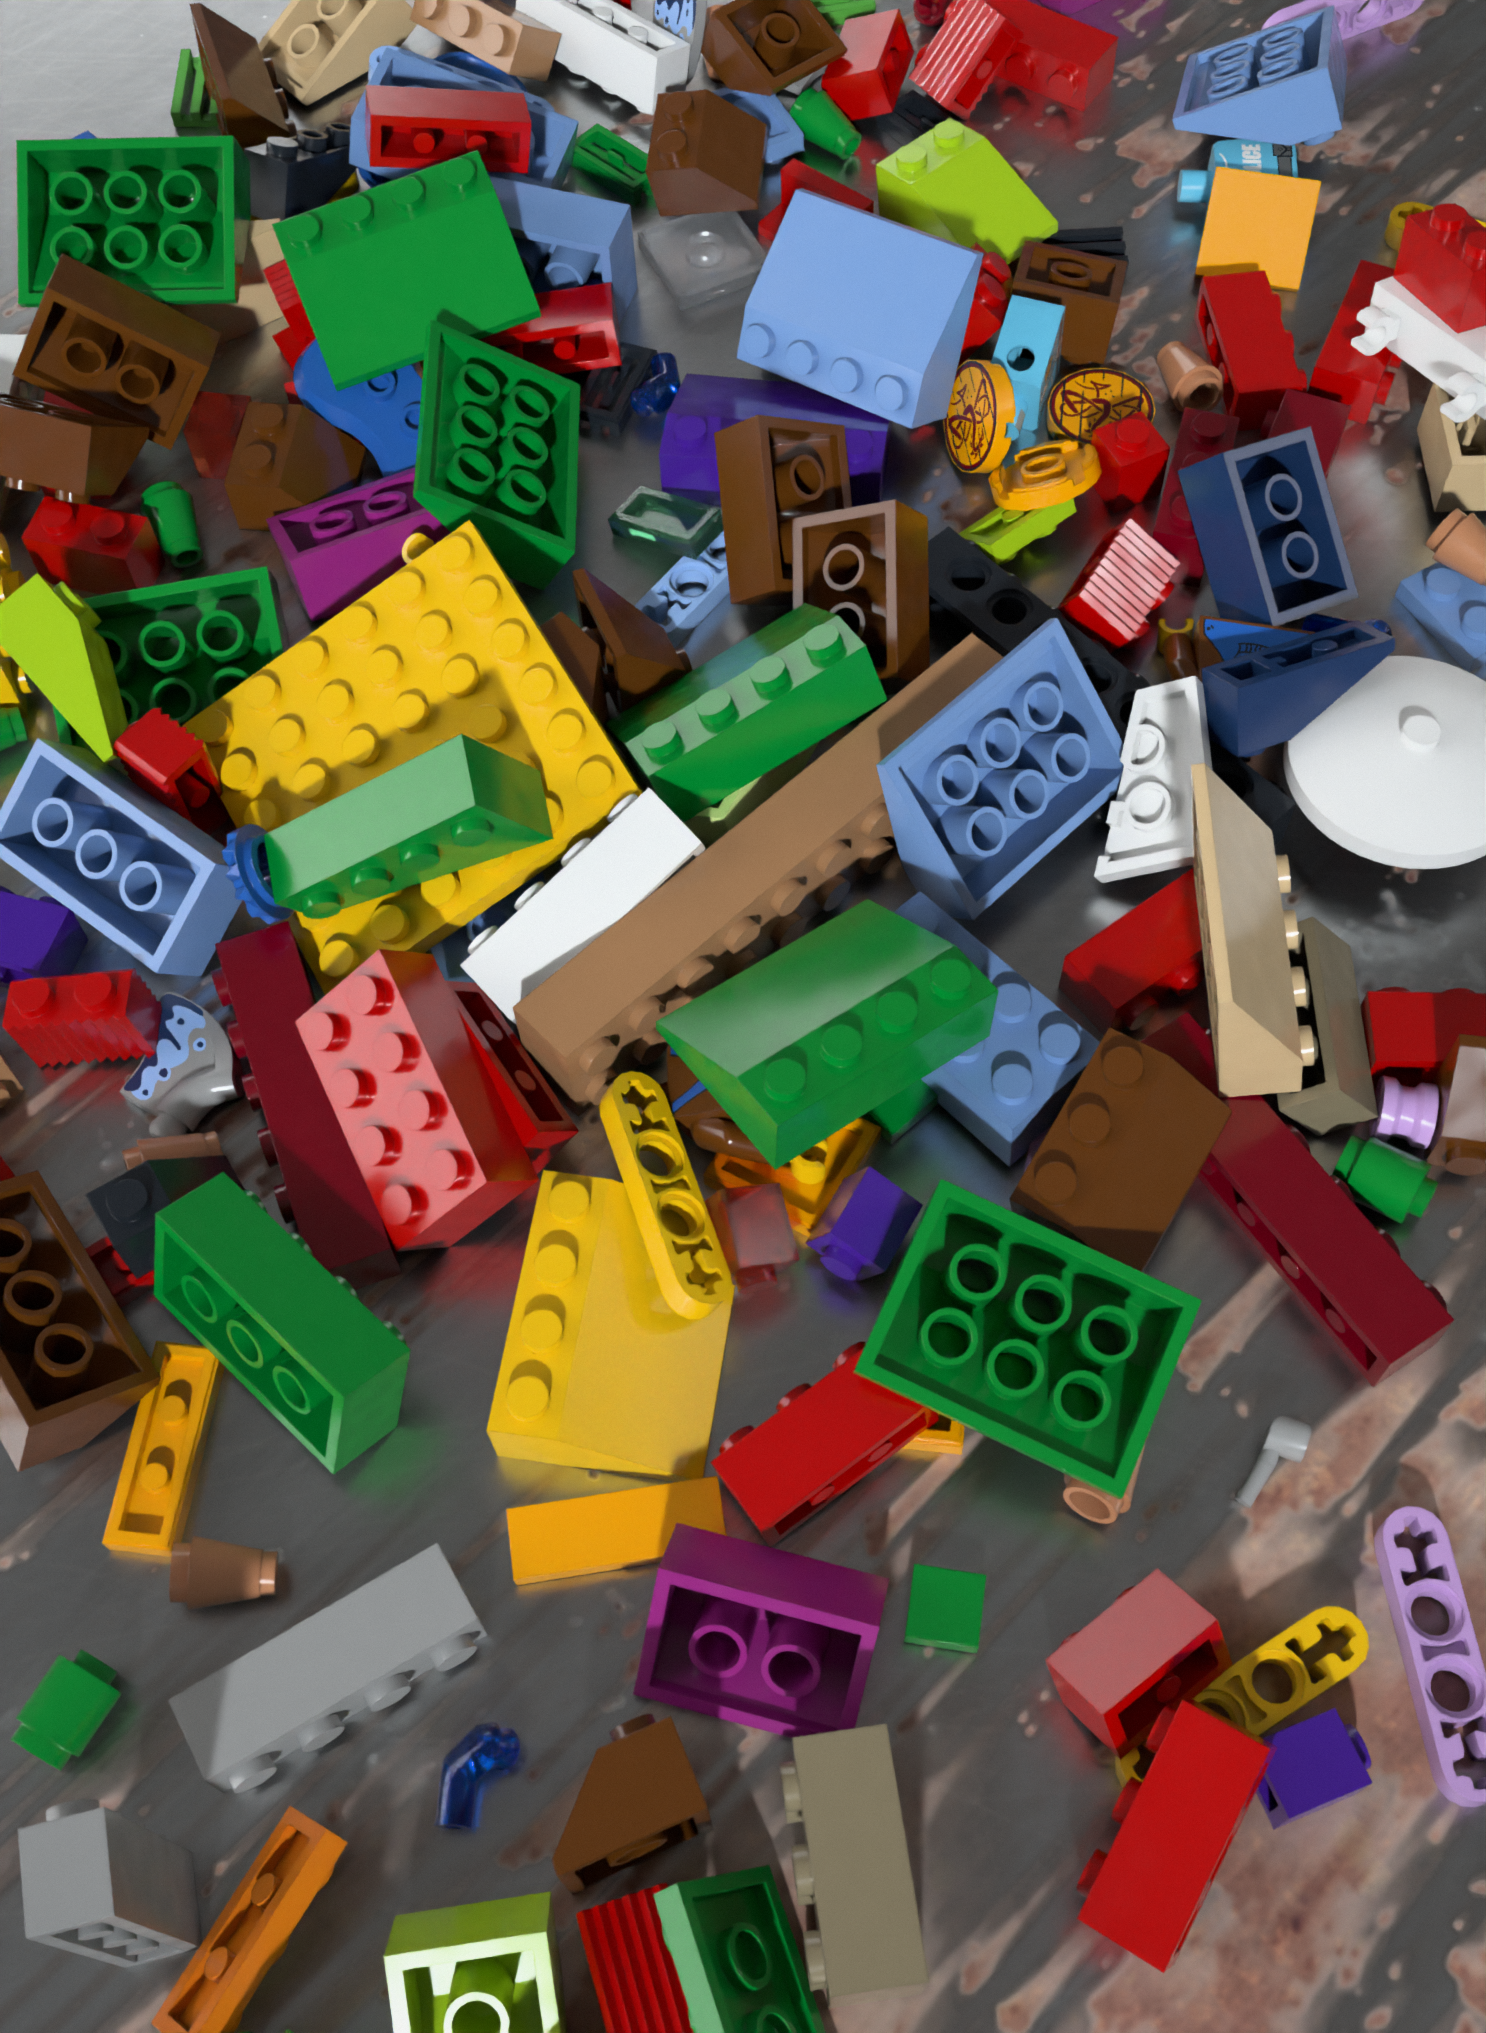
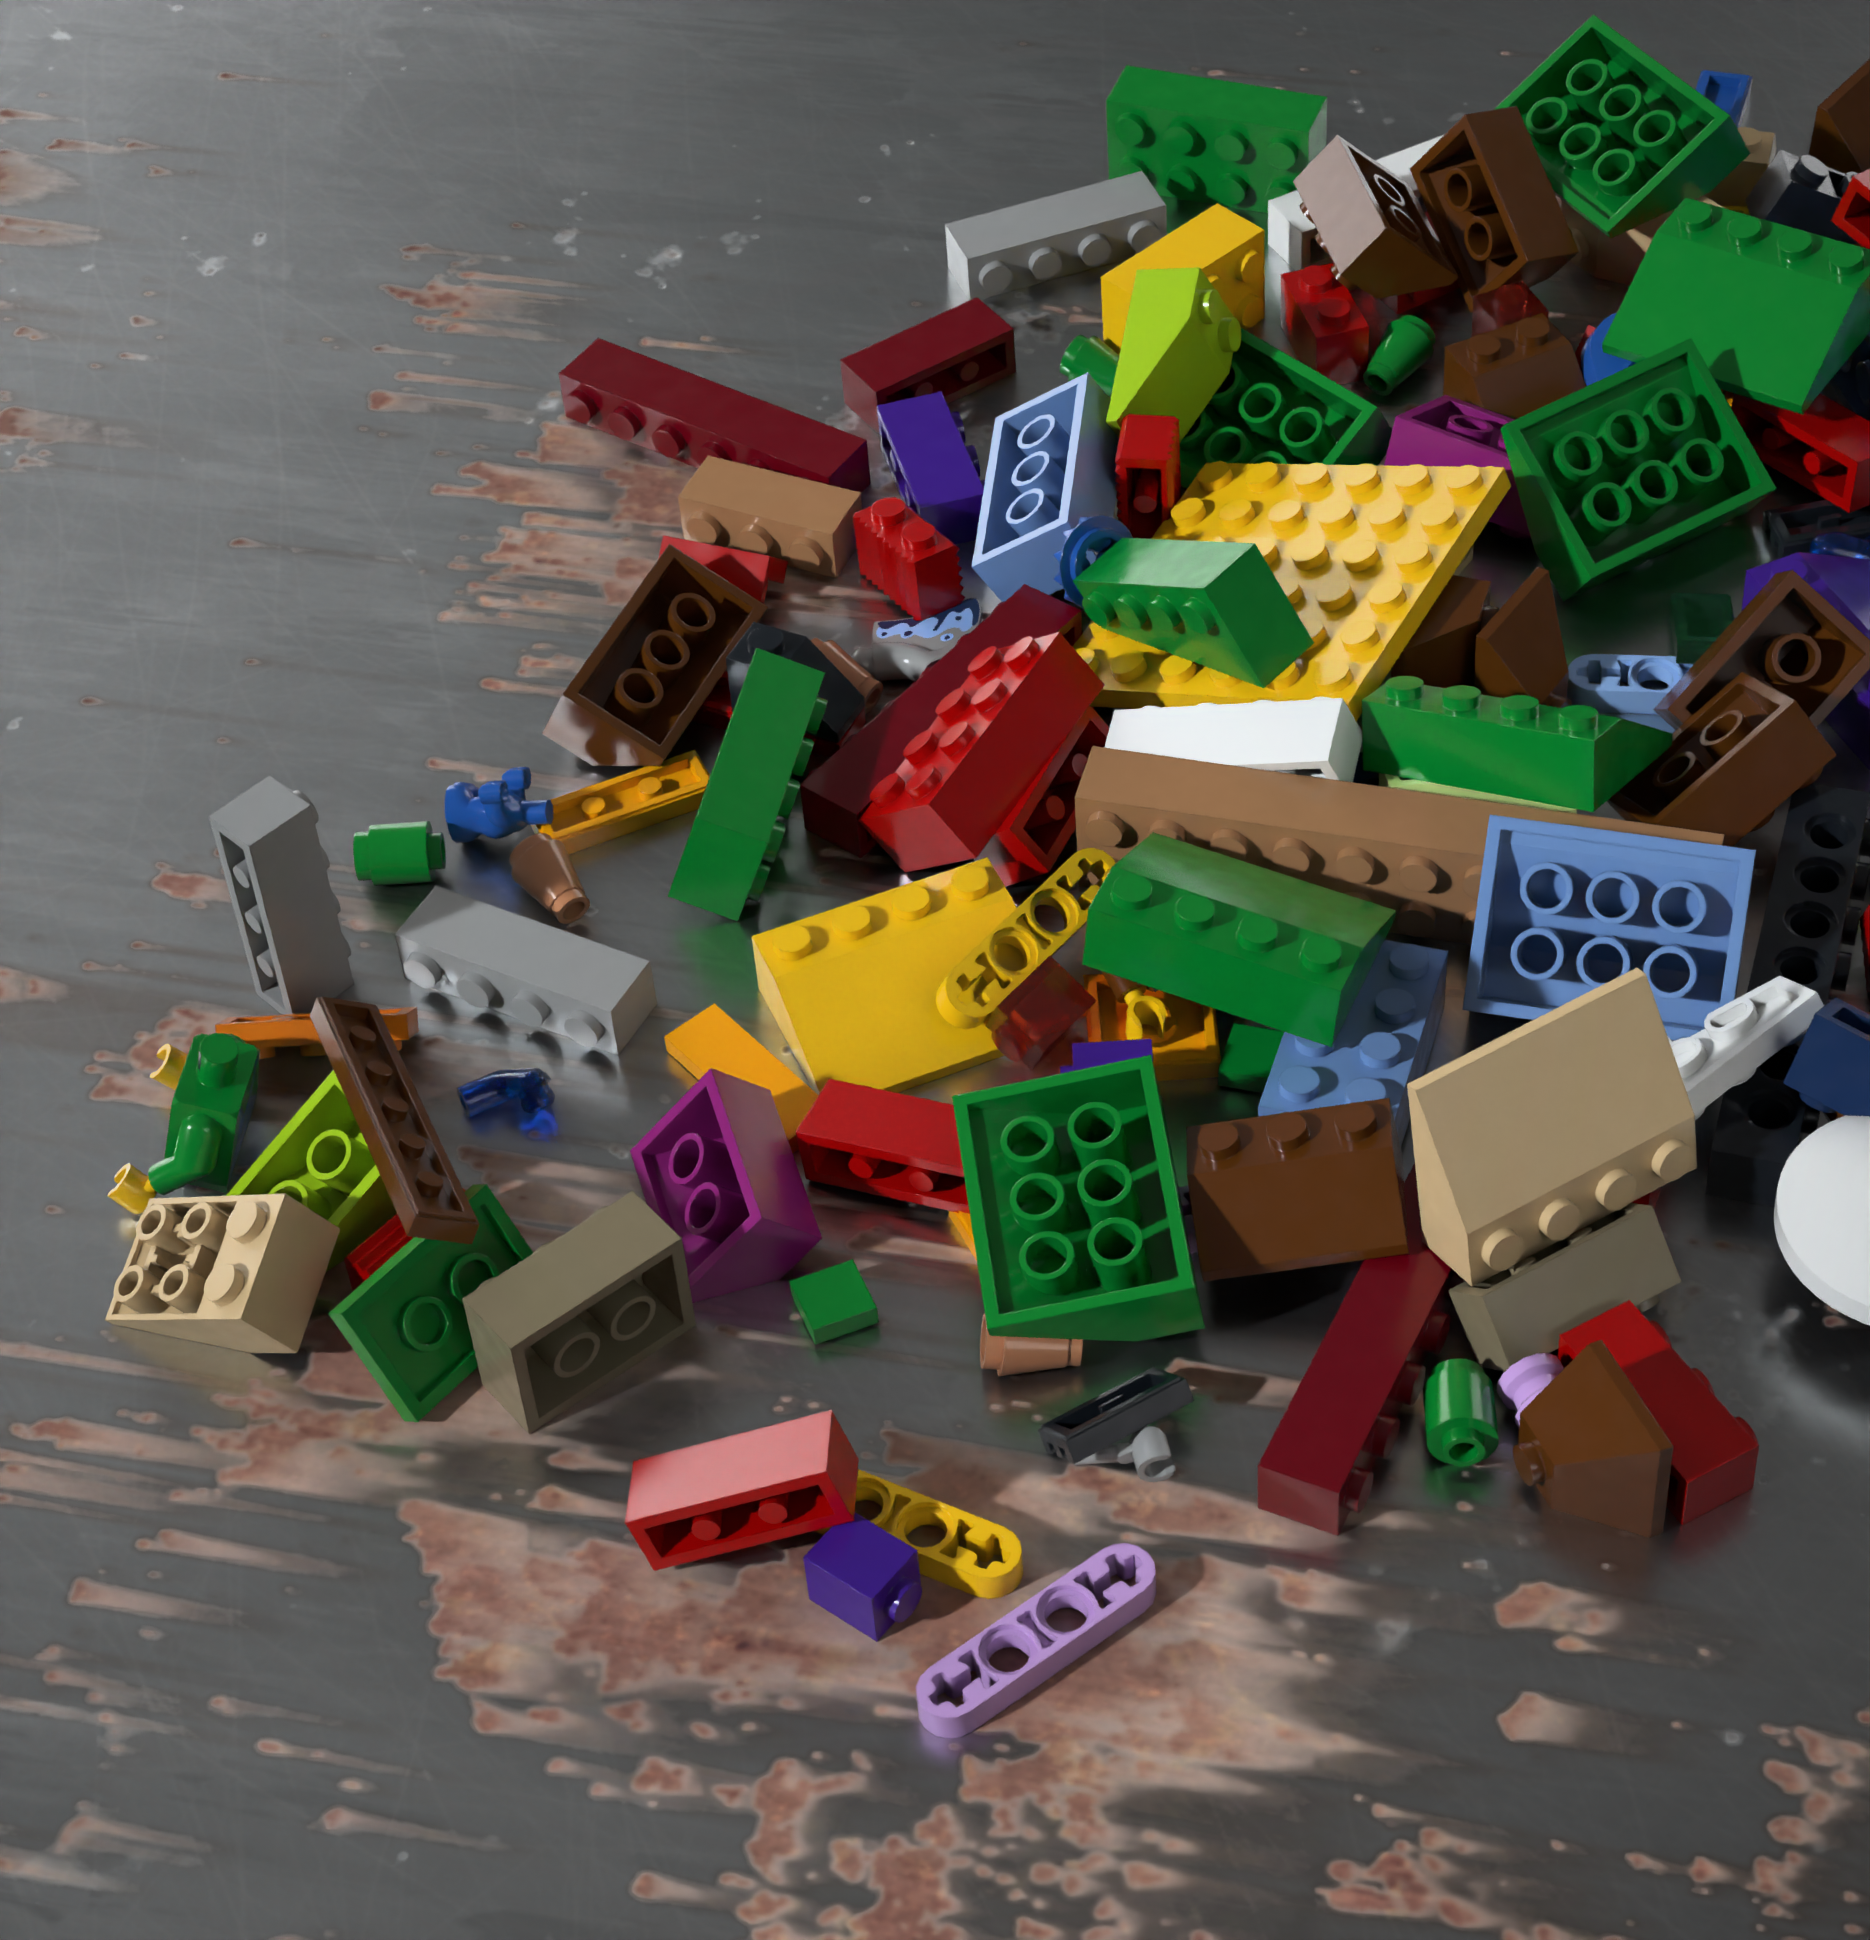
camera: 60 degrees right, 15 degrees down
reddish brown slope [551,1714,714,1895] -> none
brick [1045,1568,1233,1760] -> none
none -> reddish brown tile [310,996,480,1244]
none -> blue piece [444,767,554,843]
none -> black tile [1038,1367,1194,1464]

